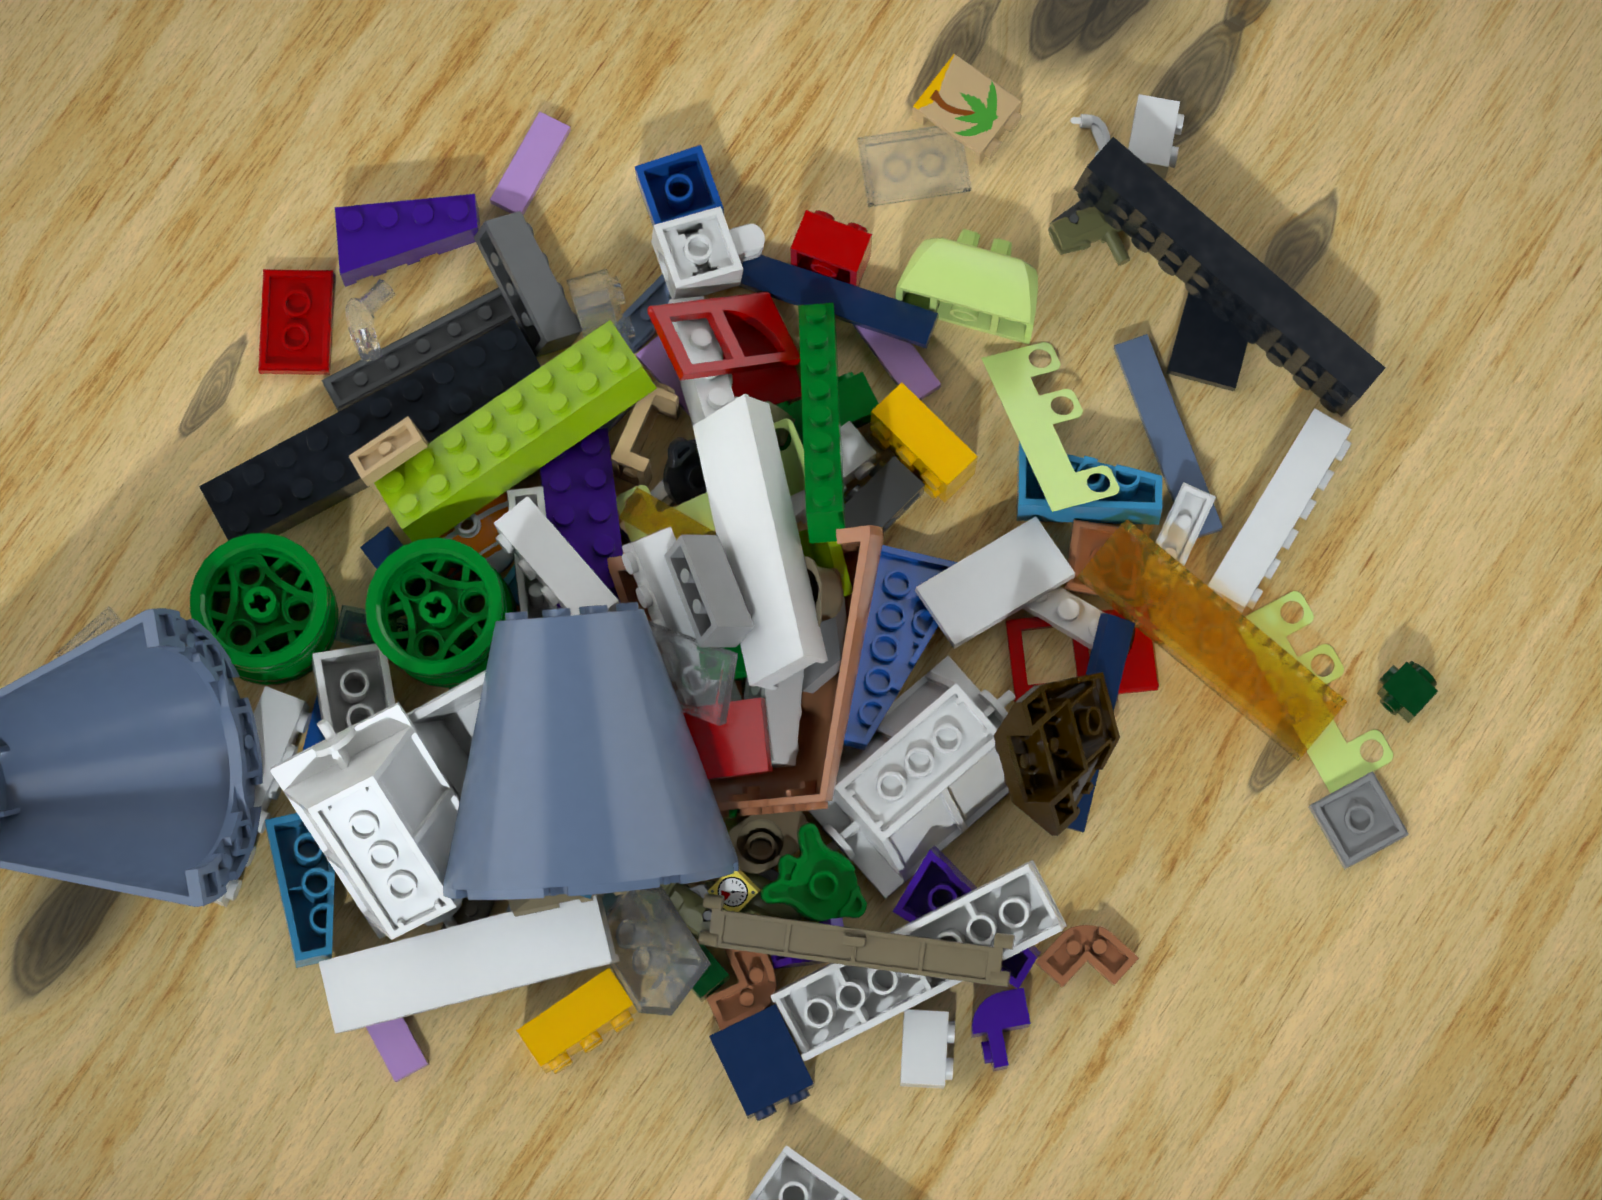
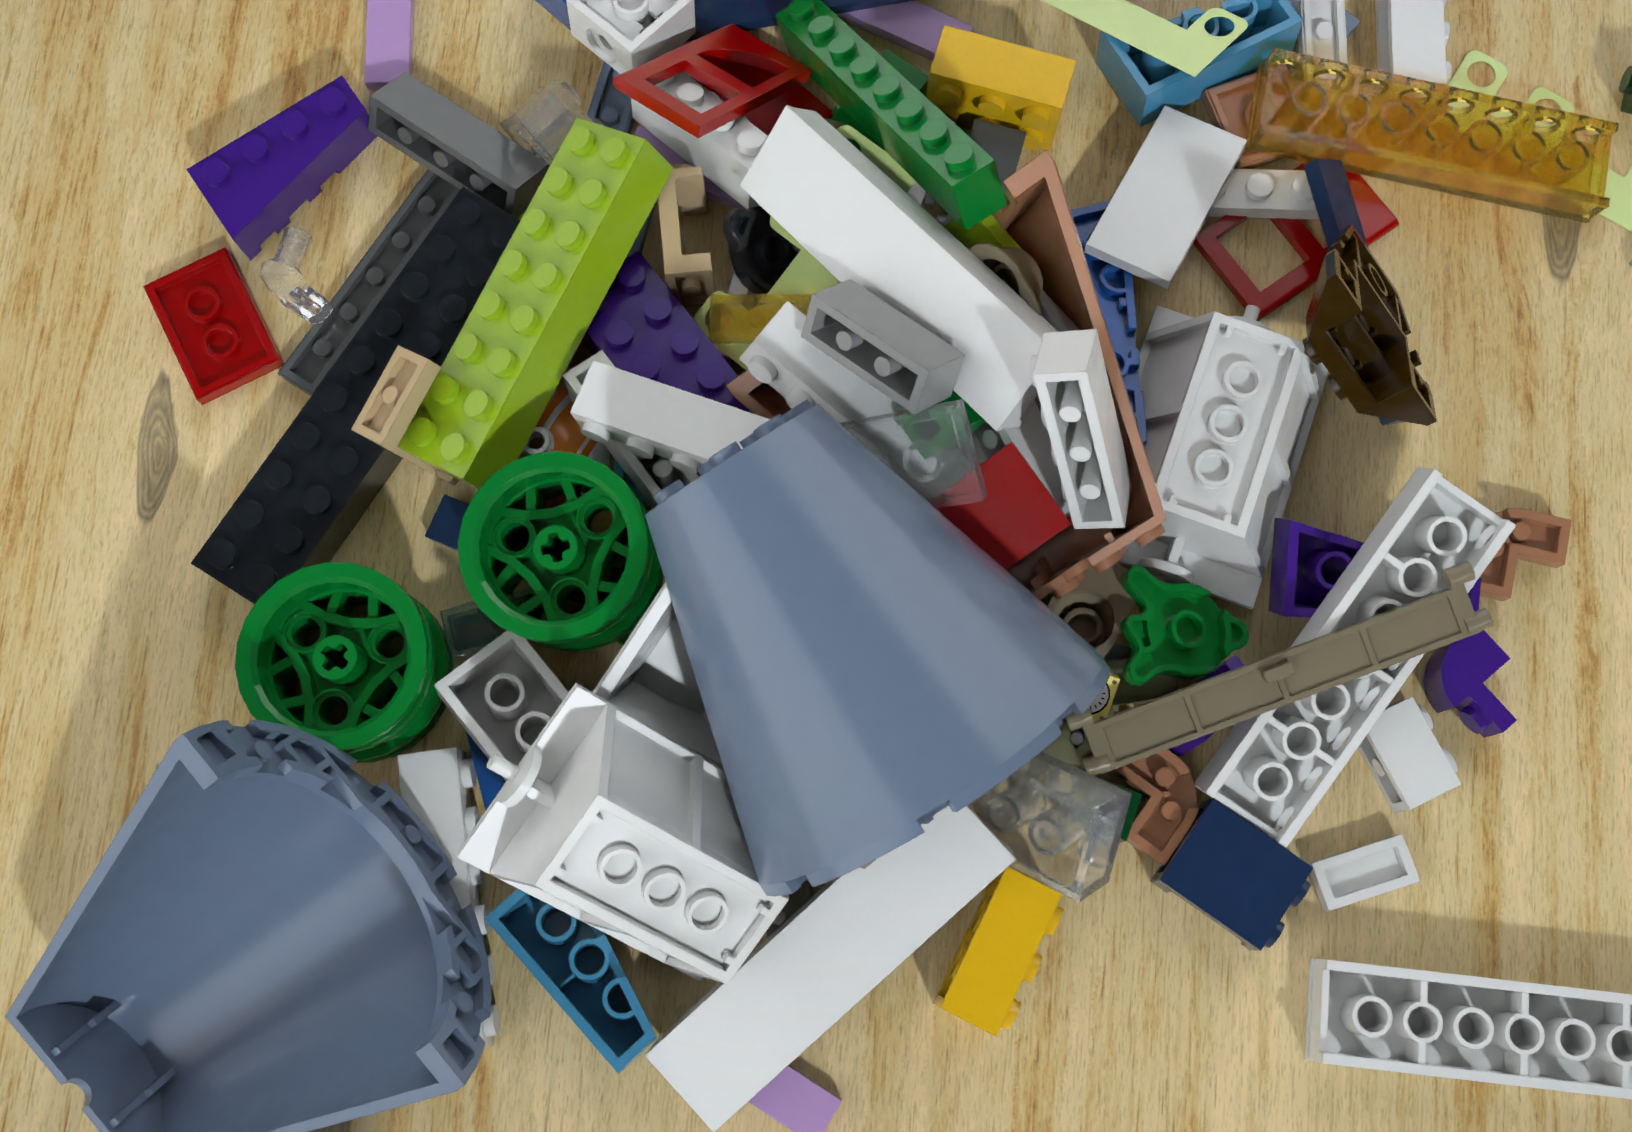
camera: 30 degrees left, 0 degrees up
none -> white brick [1030,329,1133,529]
none -> white tile [1308,834,1420,911]

